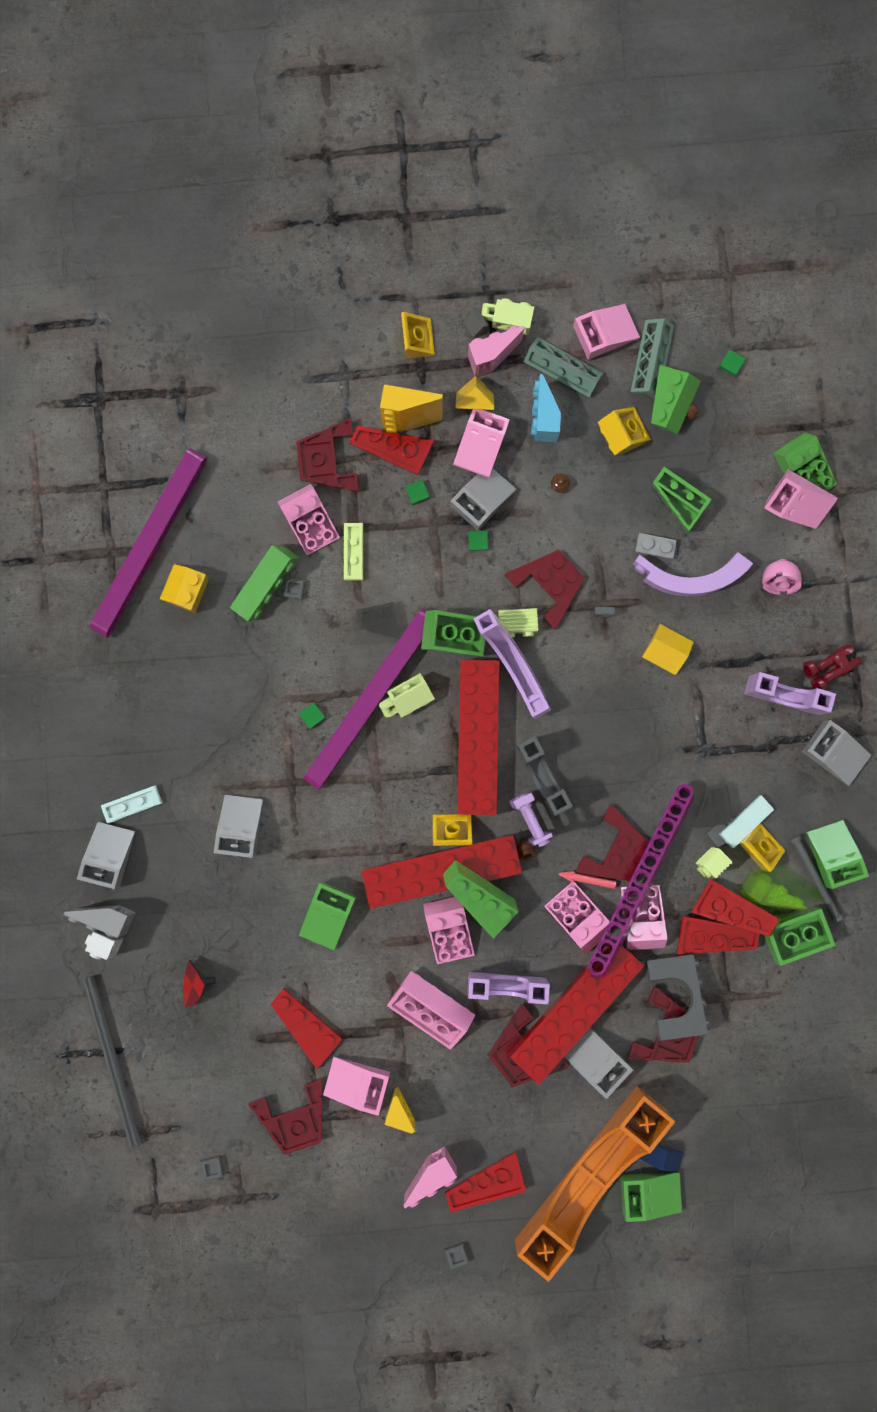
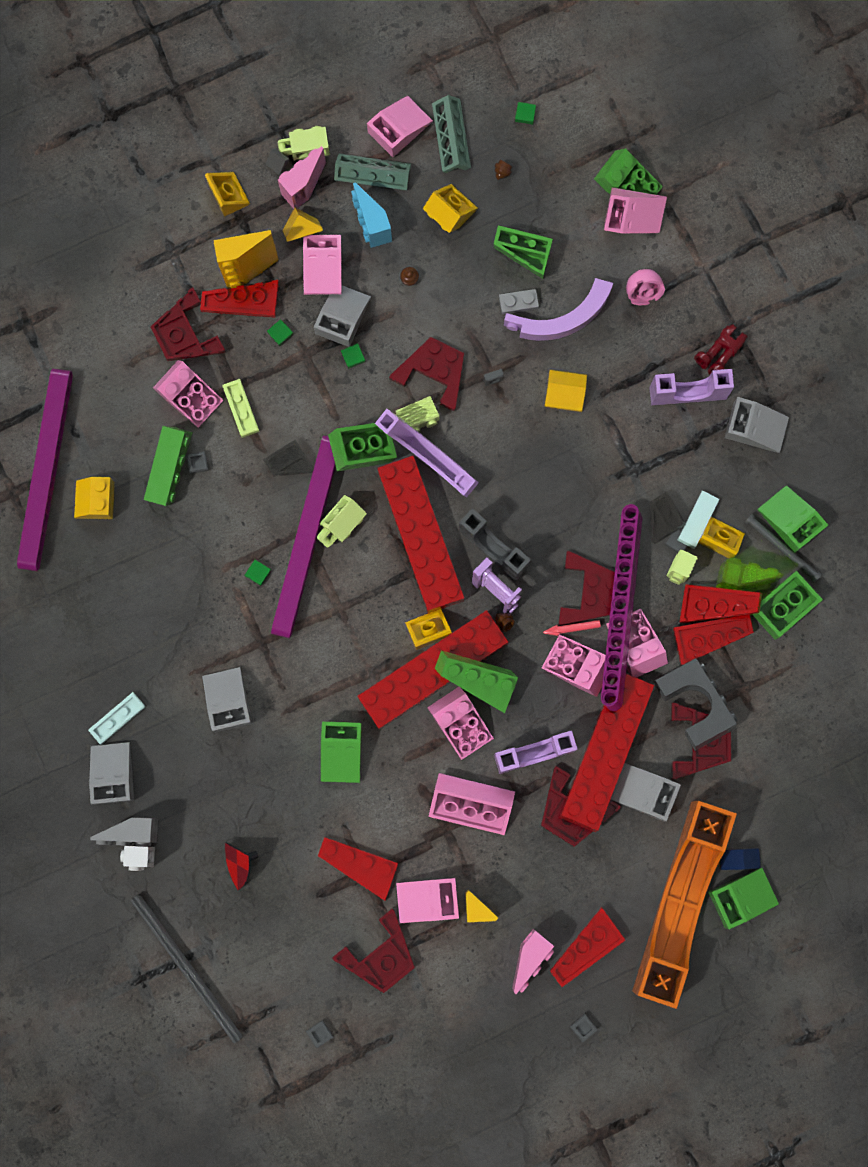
camera: 20 degrees left, 5 degrees down
bright green wedge [651,365,701,435] -> none

